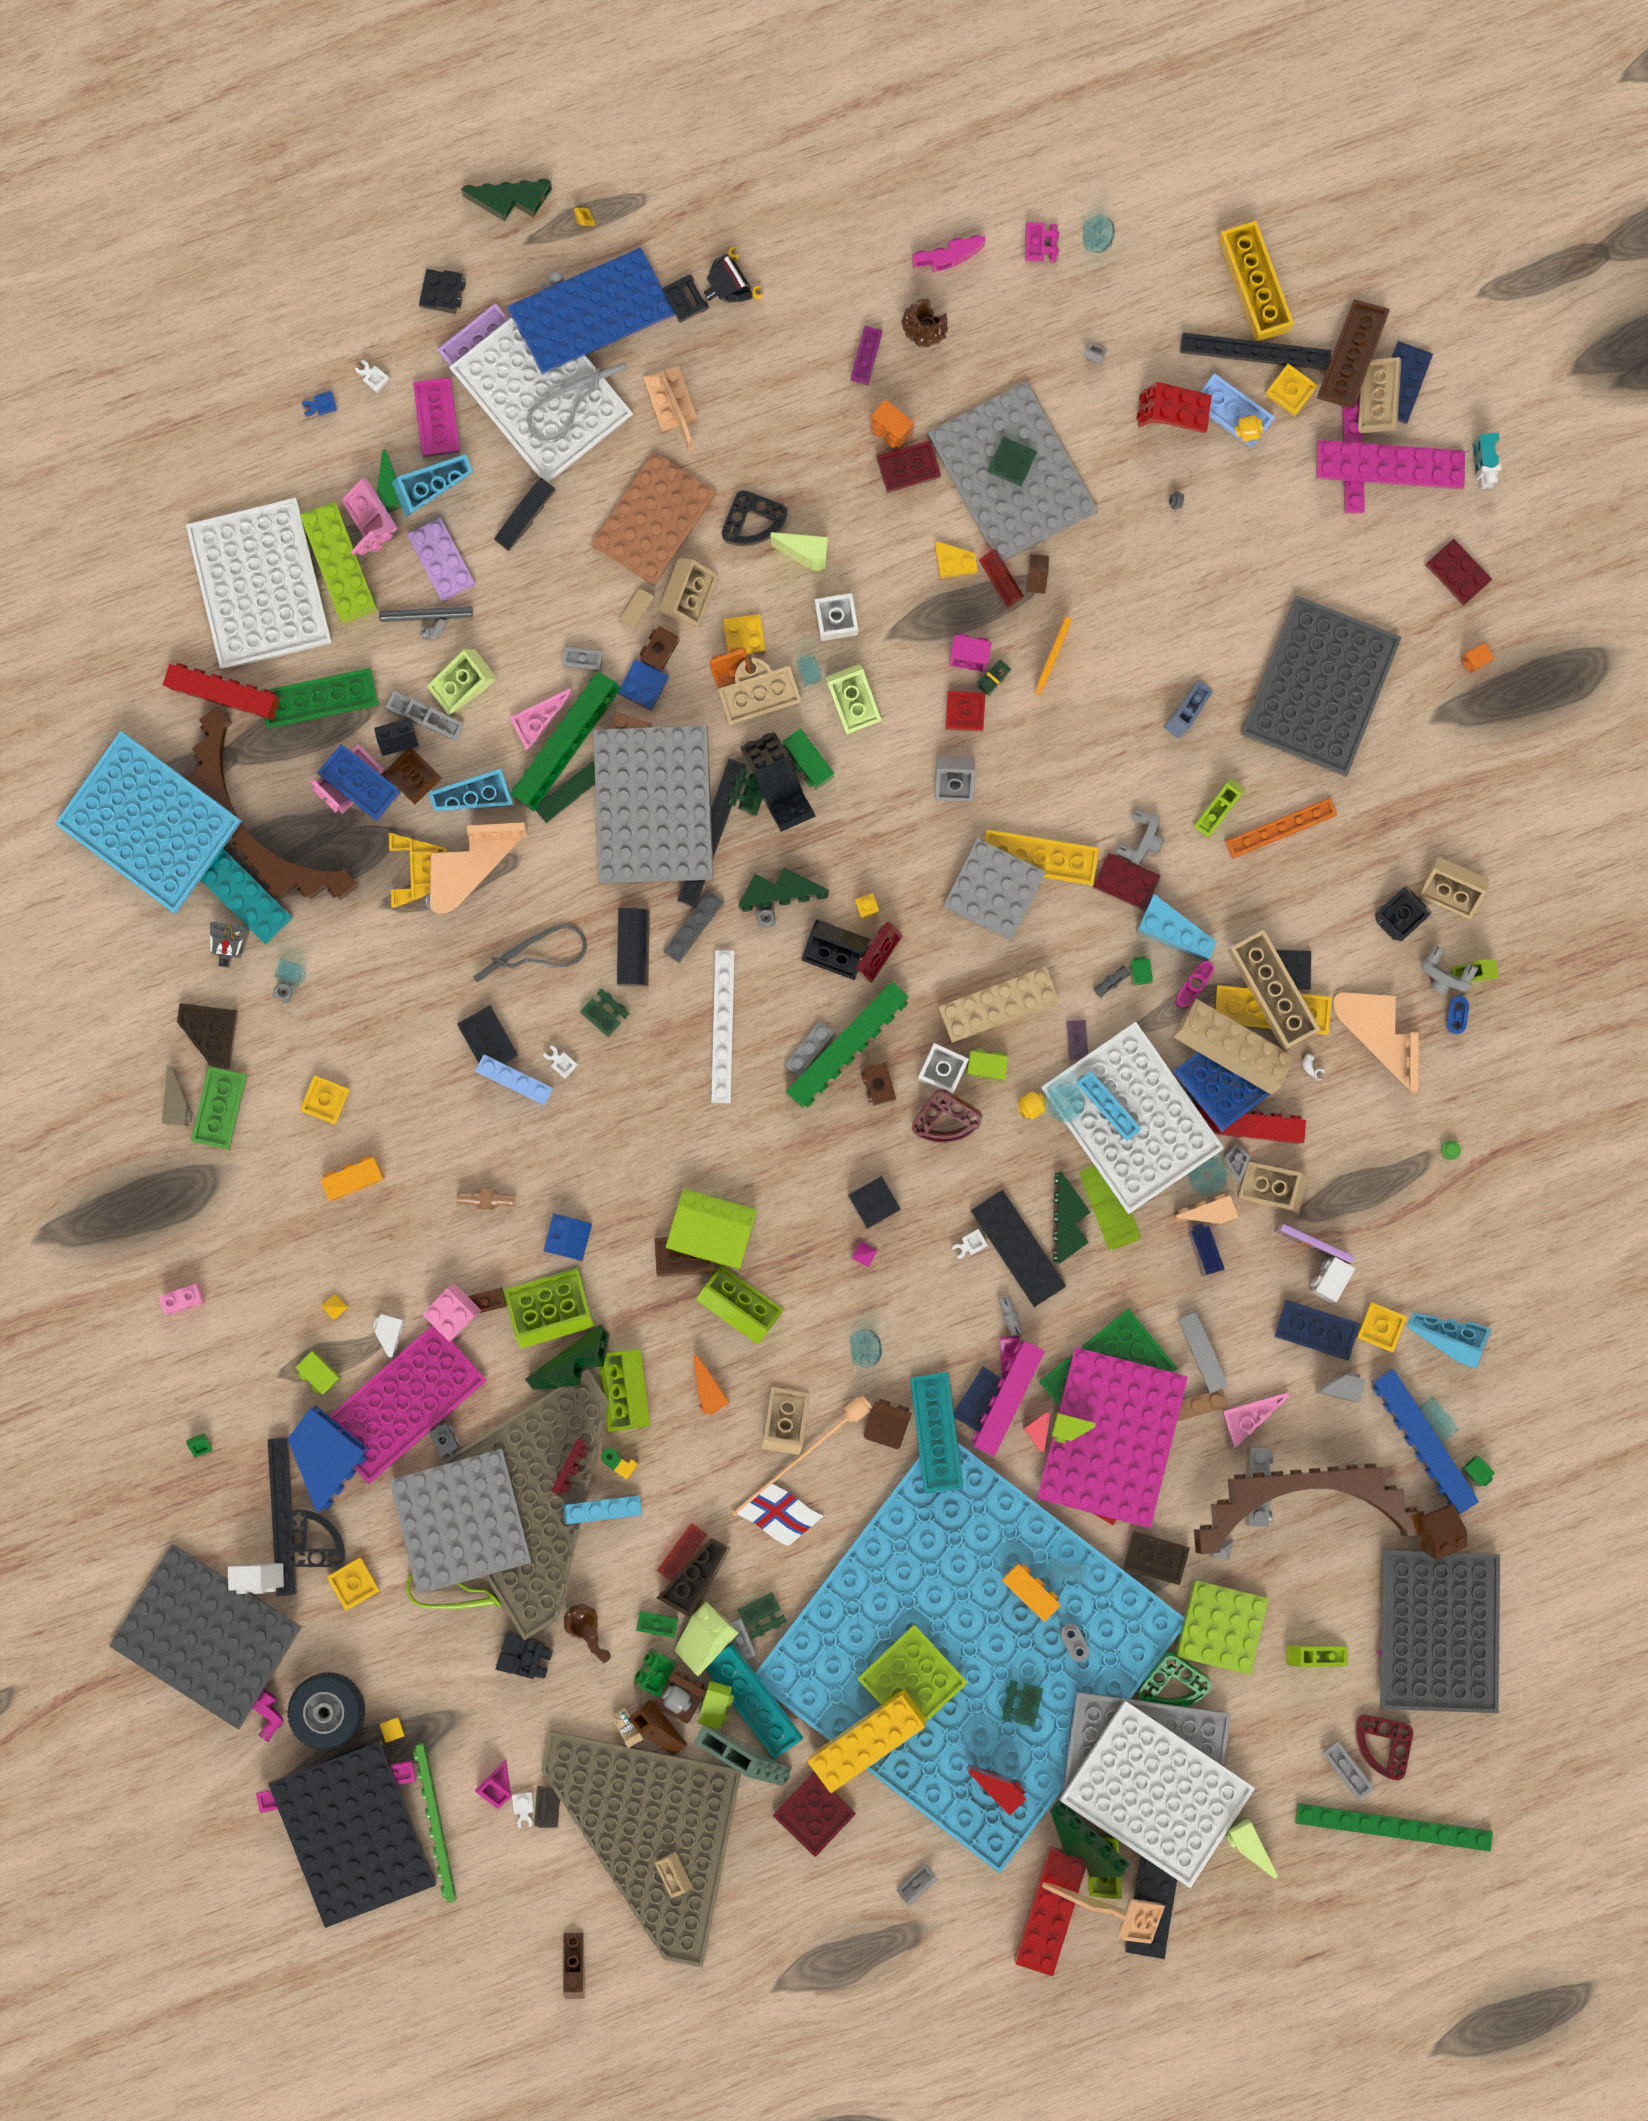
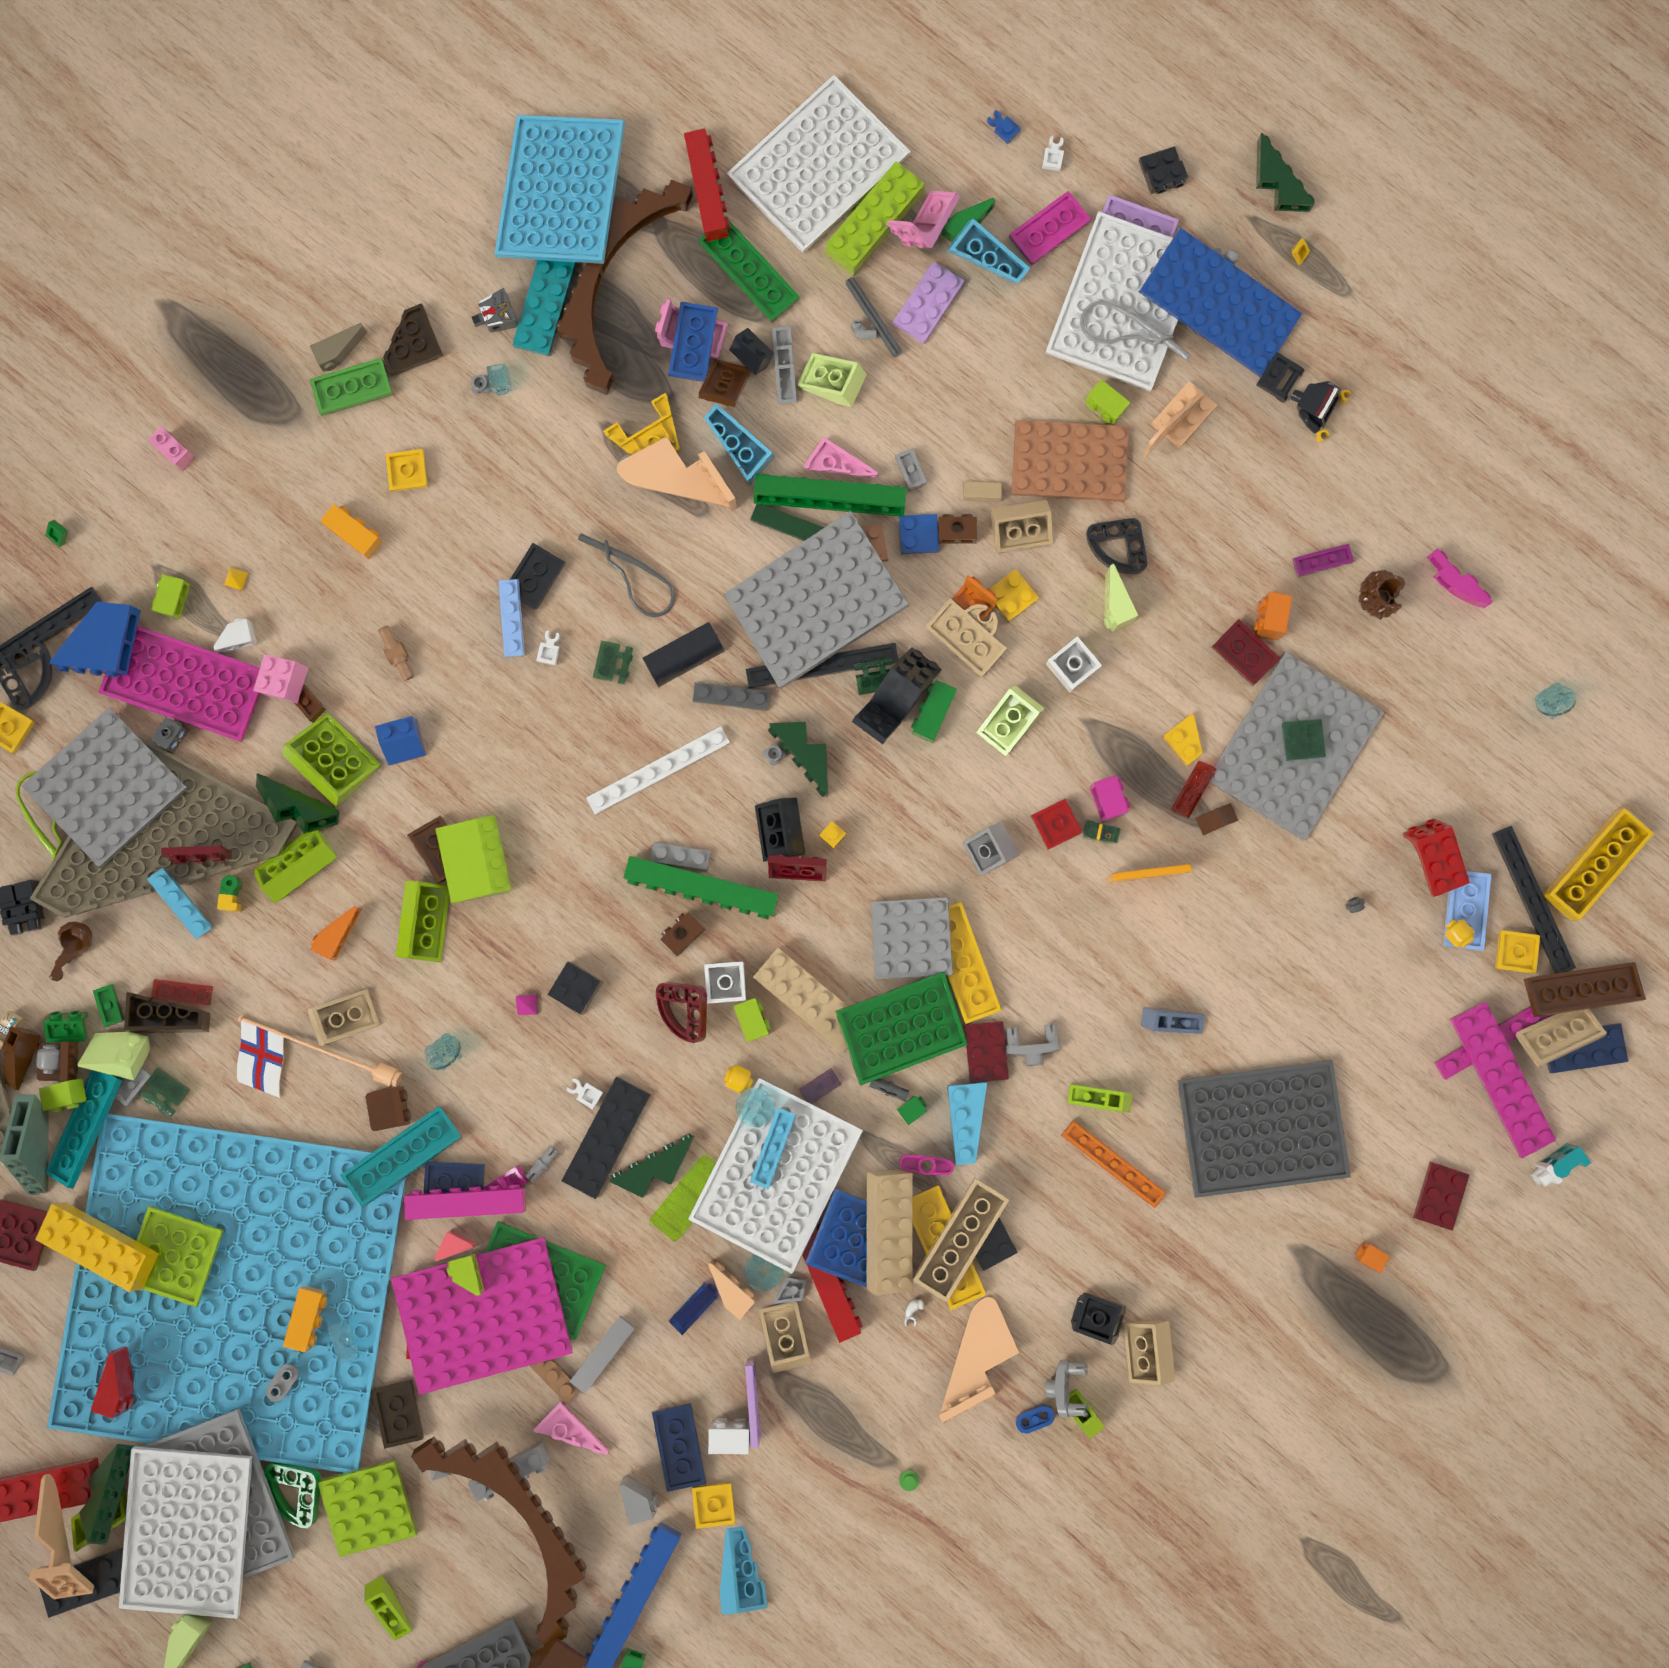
camera: 70 degrees right, 0 degrees up
black slope [494,477,556,551] -> none
clear light blue brick [797,655,822,687] -> none
clear green plate [1002,1680,1043,1727] -> none
dark pink plate [1025,222,1059,263] -> none
light grey plate [1084,343,1107,364] -> none
clear light blue slope [1419,1397,1459,1441] -> none
none -> green plate [835,972,967,1085]
none -> lime brick [1085,379,1130,425]

